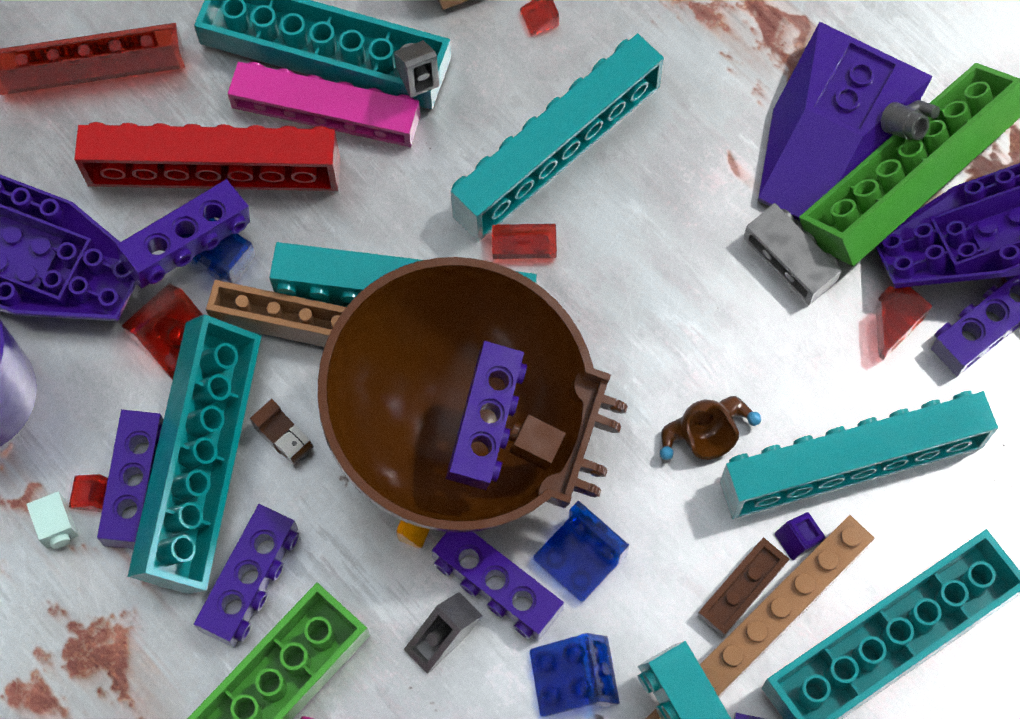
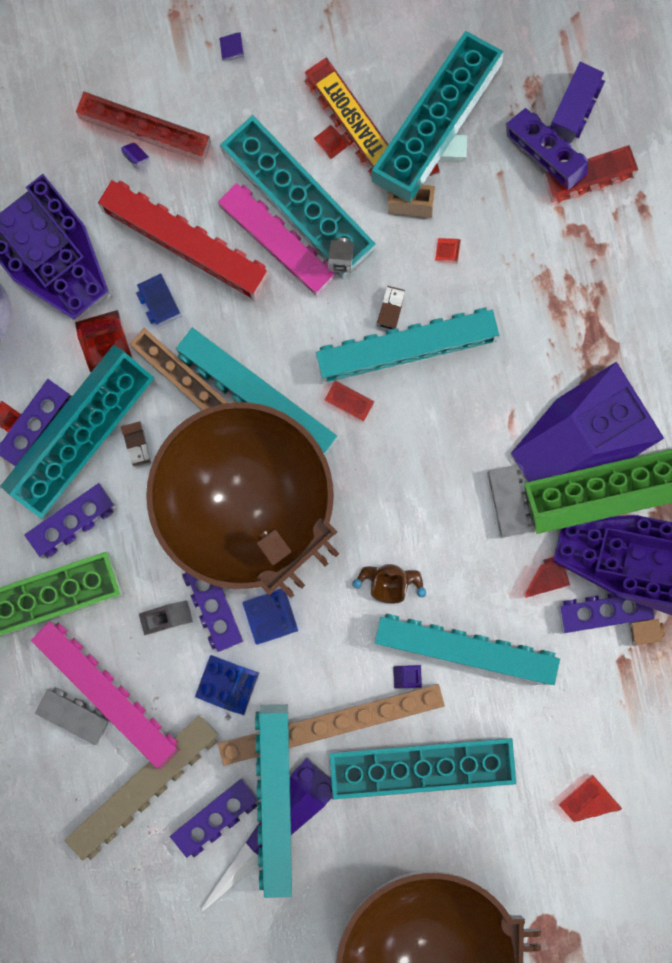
camera: 30 degrees right, 15 degrees up
dark purple brick [116,179,250,289] -> none
dark purple brick [446,341,527,490] -> none
reddish brown plate [697,537,790,637] -> none
flat silver piece [881,100,940,140] -> none
none -> dark purple slope [121,143,149,169]
none -> reddish brown leg [376,286,405,330]

